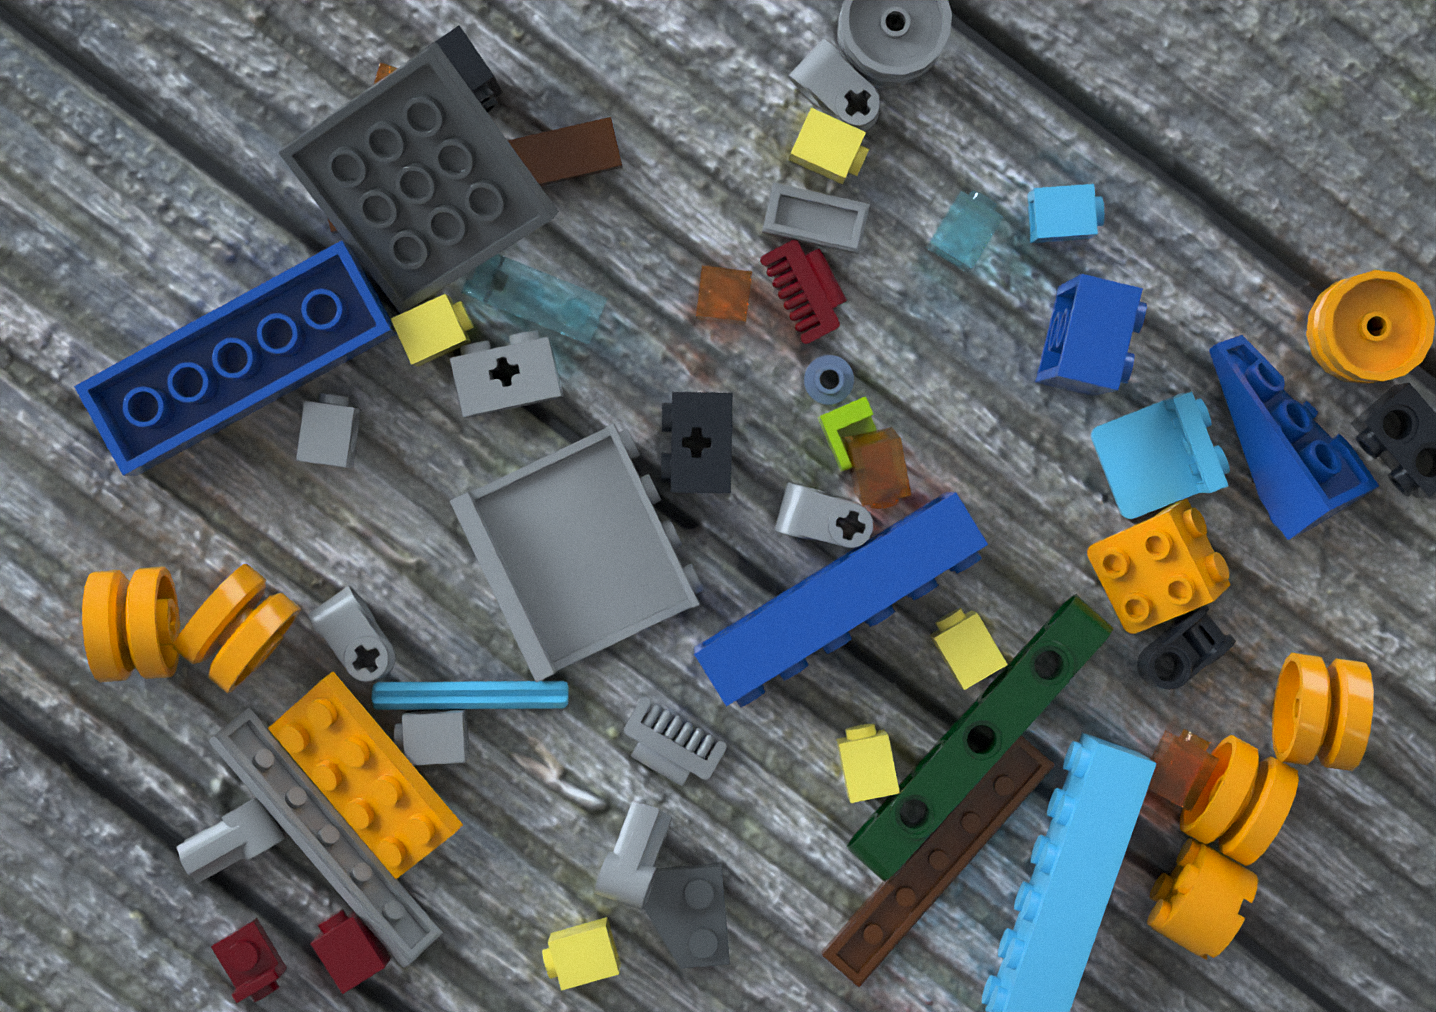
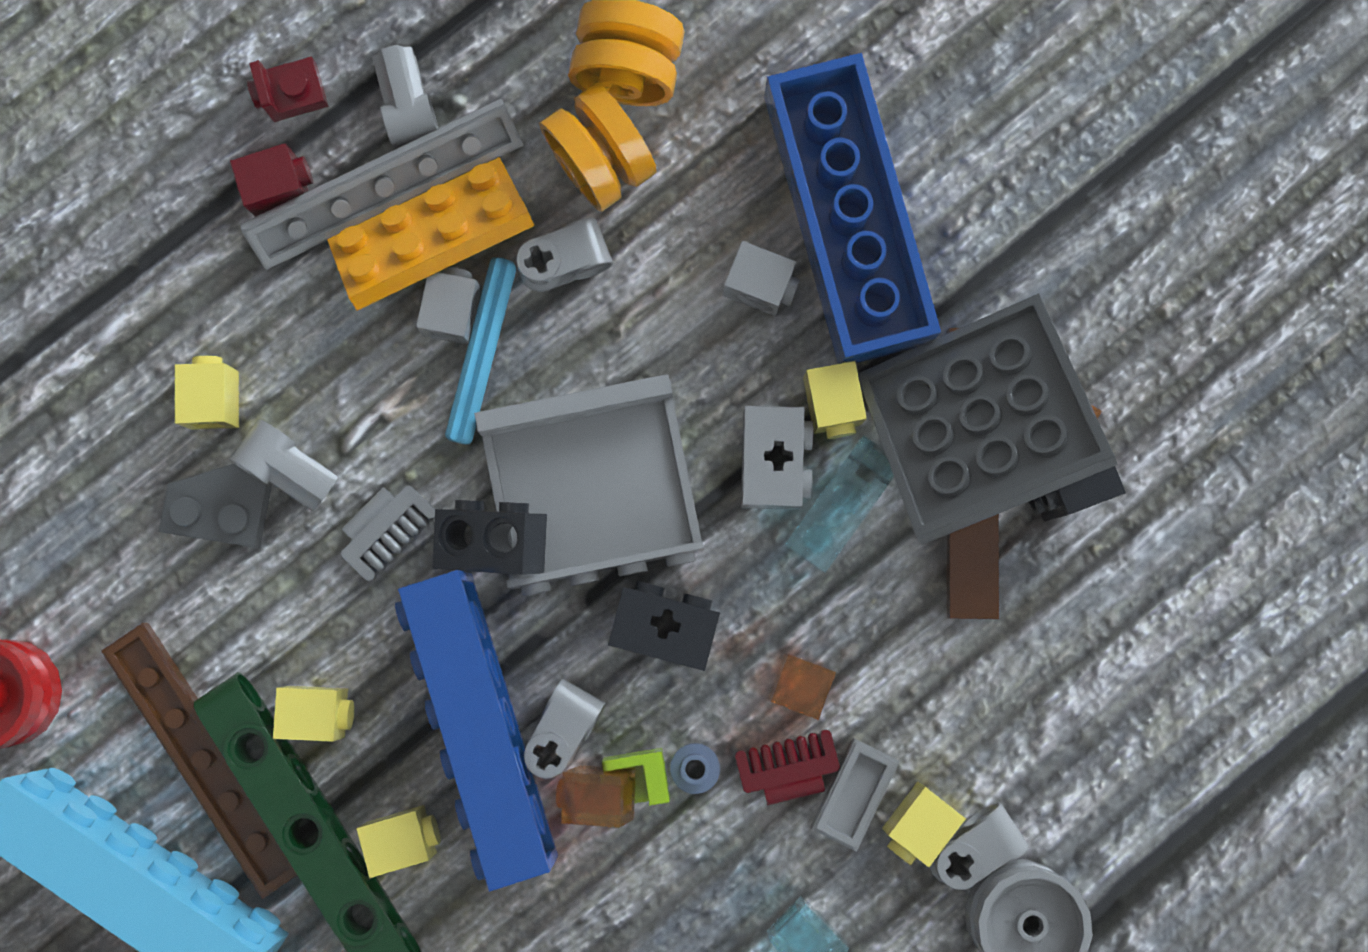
camera: 105 degrees right, 5 degrees down
none -> black brick [432,500,547,575]

